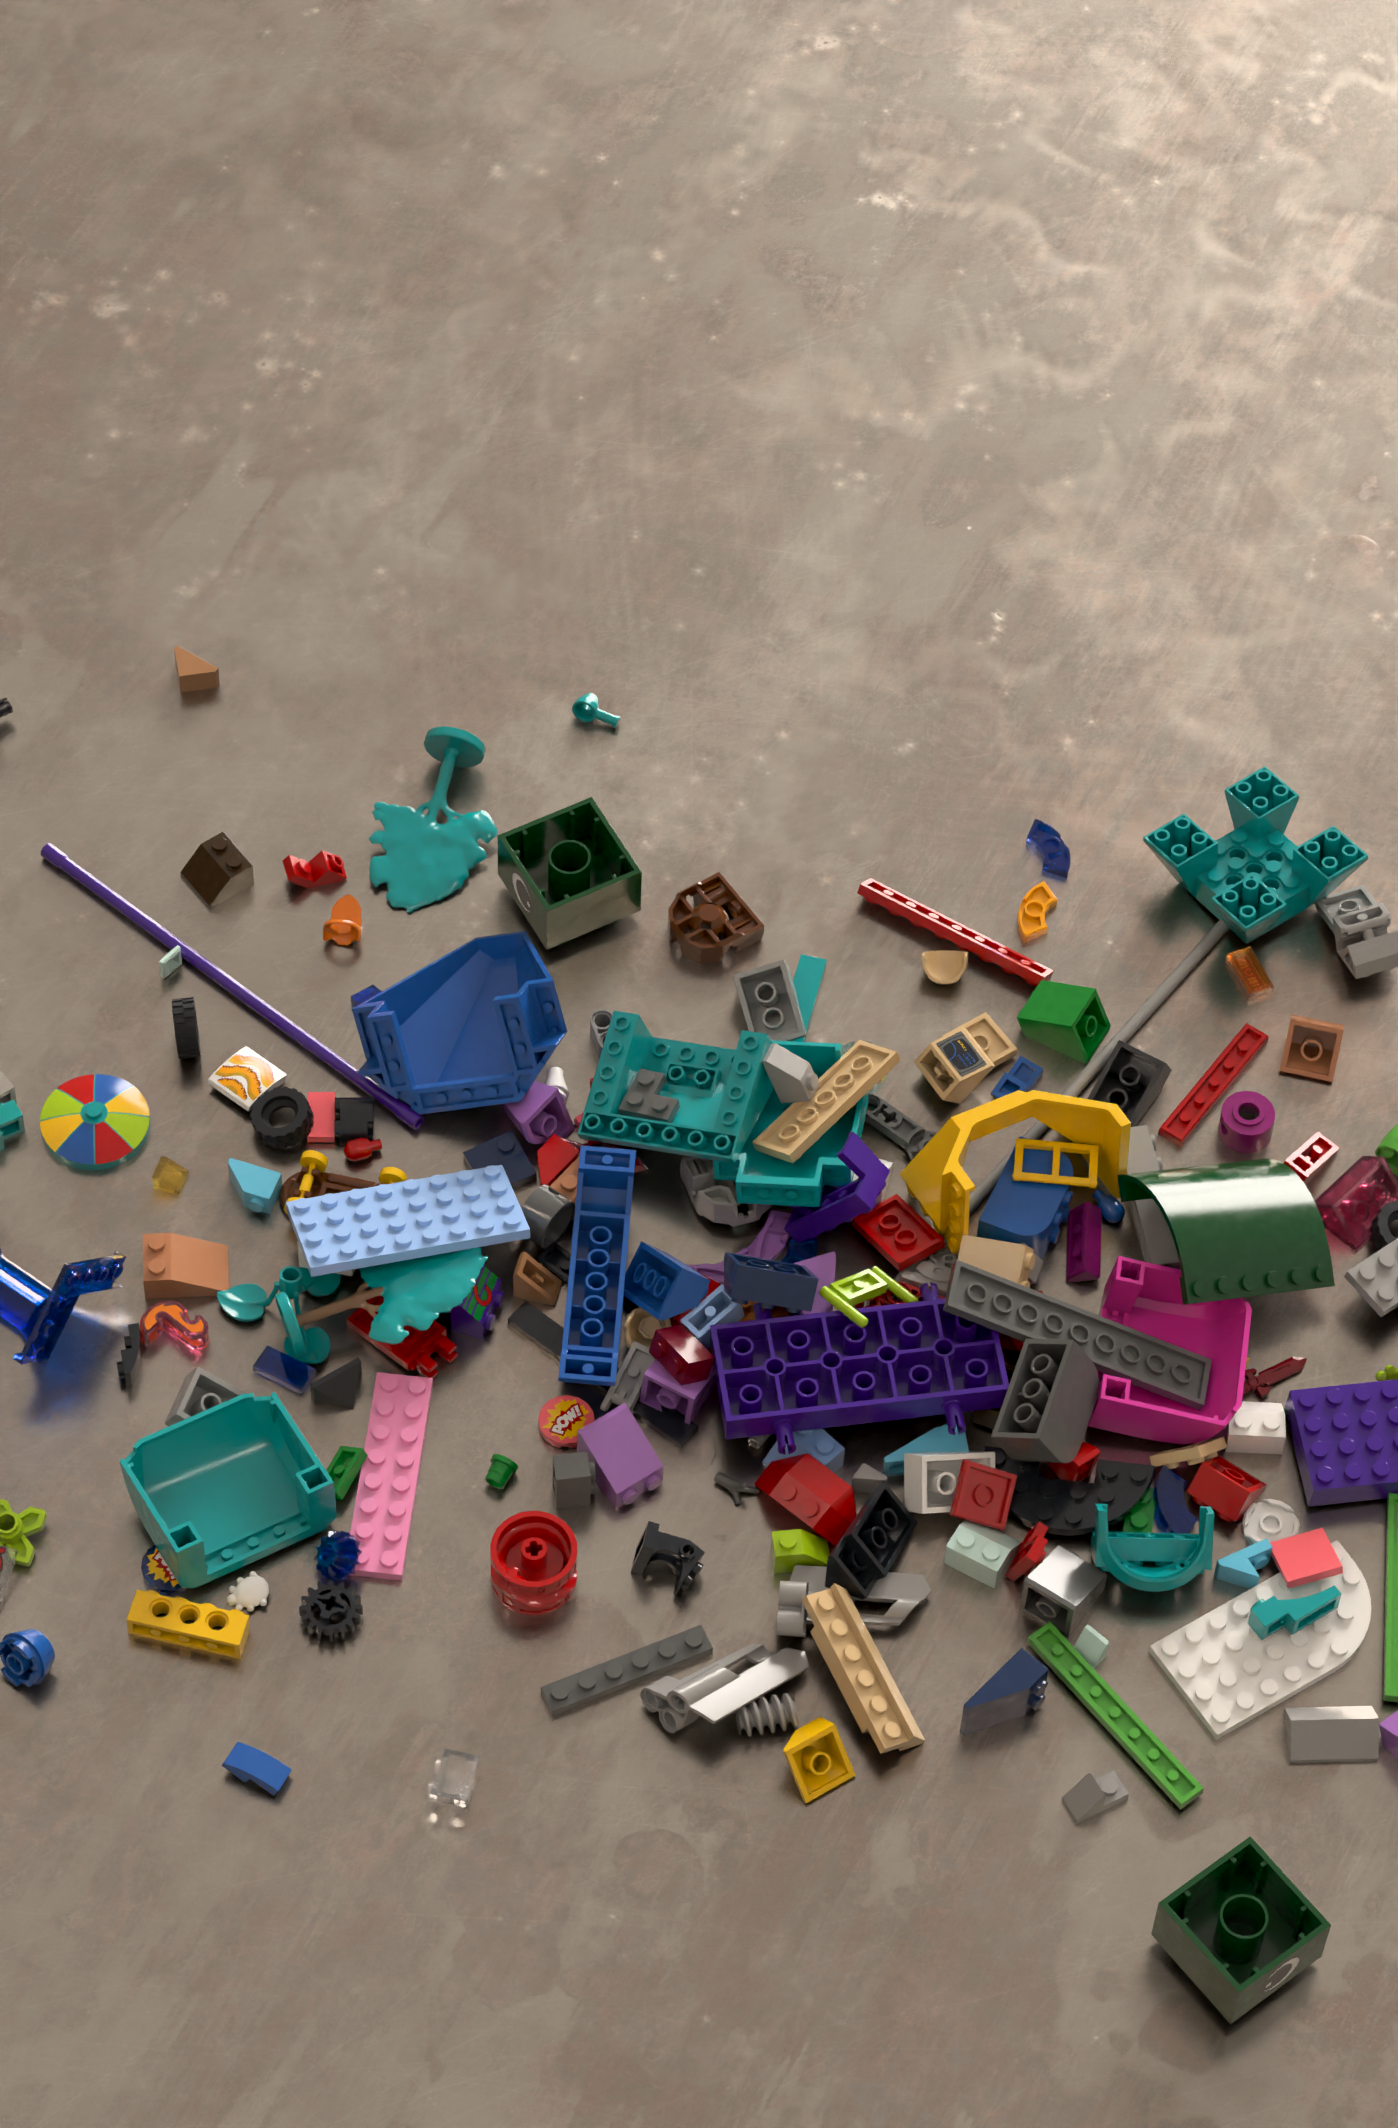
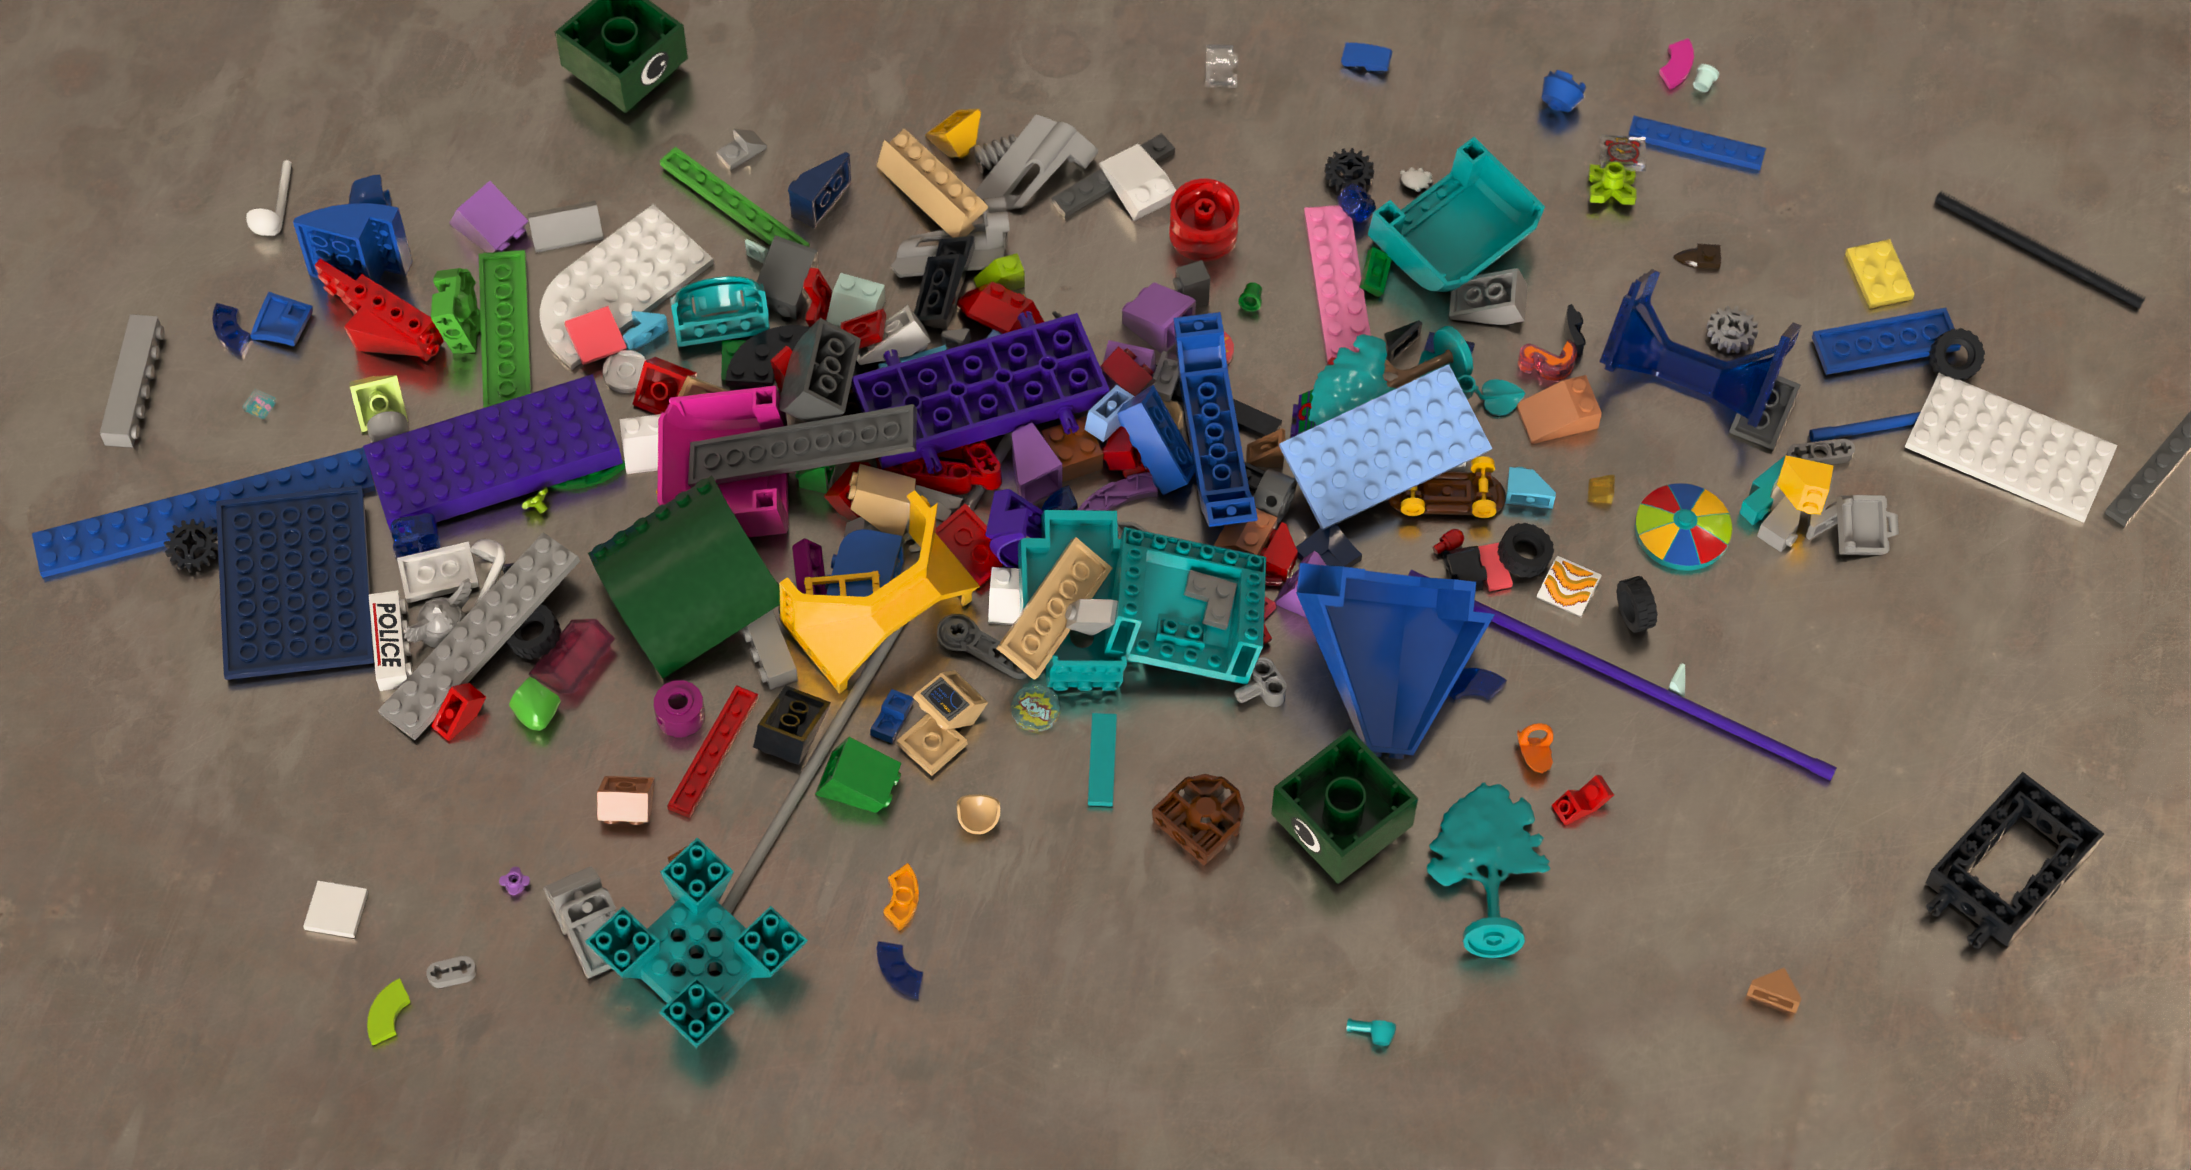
camera: 170 degrees right, 5 degrees up
yellow brick [126,1590,250,1659] -> none
dark brown slope [180,832,254,909] -> none
white cone [545,1067,569,1104] -> none
black tile [631,1521,705,1594] -> none
dark blue slope [724,1252,819,1314] -> none
light grey slope [733,959,806,1041] -> none
lime plate [819,1266,918,1328] -> none
red plate [857,878,1054,986] -> none
clear blue tile [1153,1466,1198,1534] -> none
dark red sword [1243,1357,1307,1397] -> none
teal slope [1248,1585,1341,1641] -> none
slope [1284,1132,1339,1186] -> none
none -> white slope [1099,144,1176,221]

